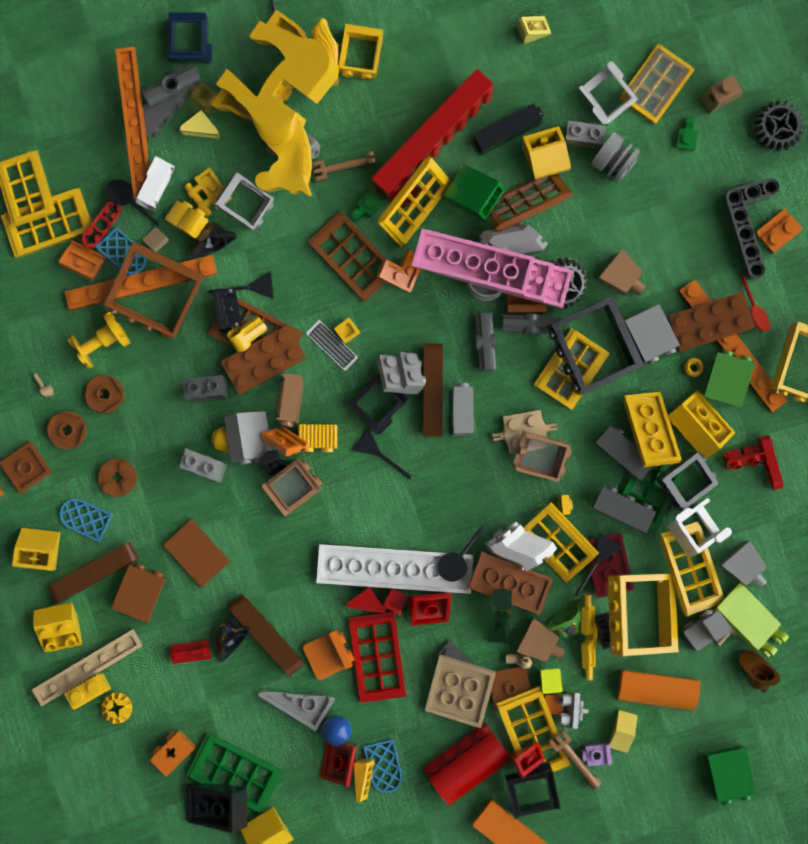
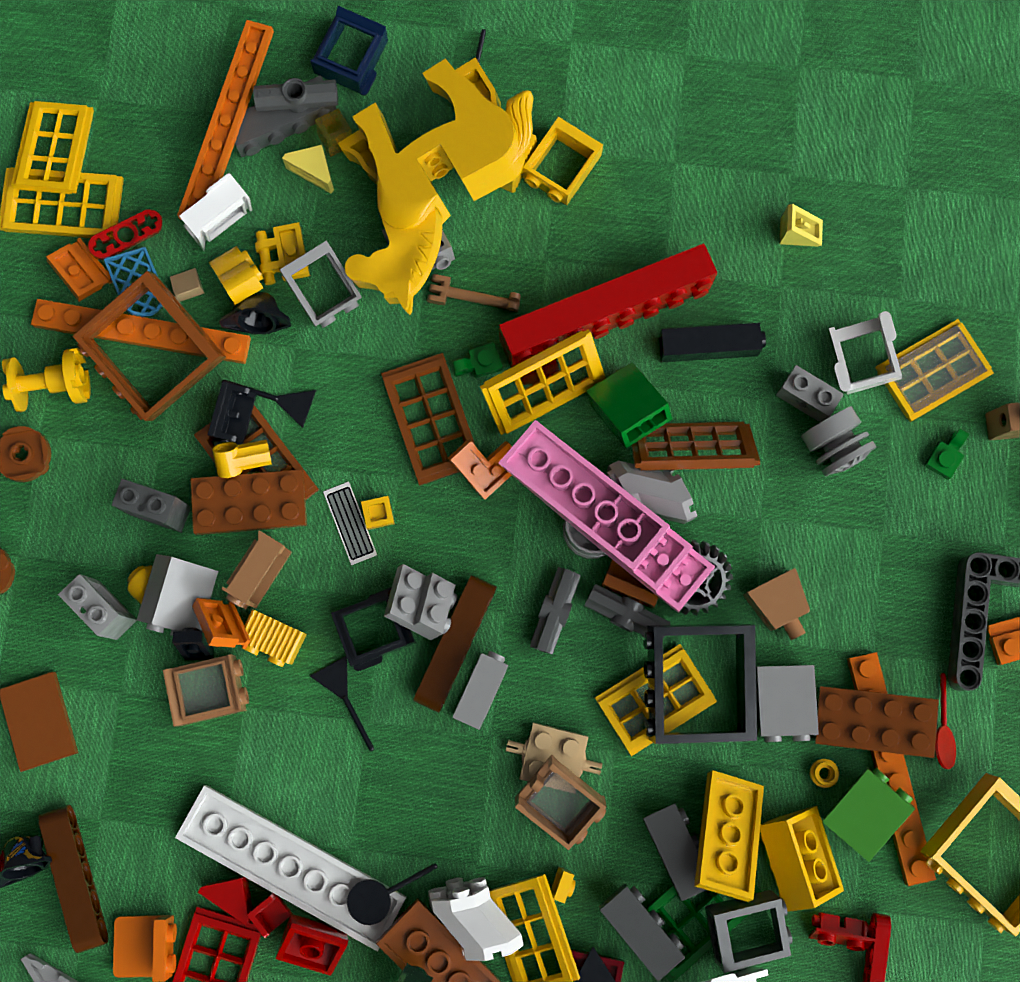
camera: 20 degrees right, 5 degrees down
black piece [105,179,159,225] -> none
yellow slope [522,126,571,180] -> none

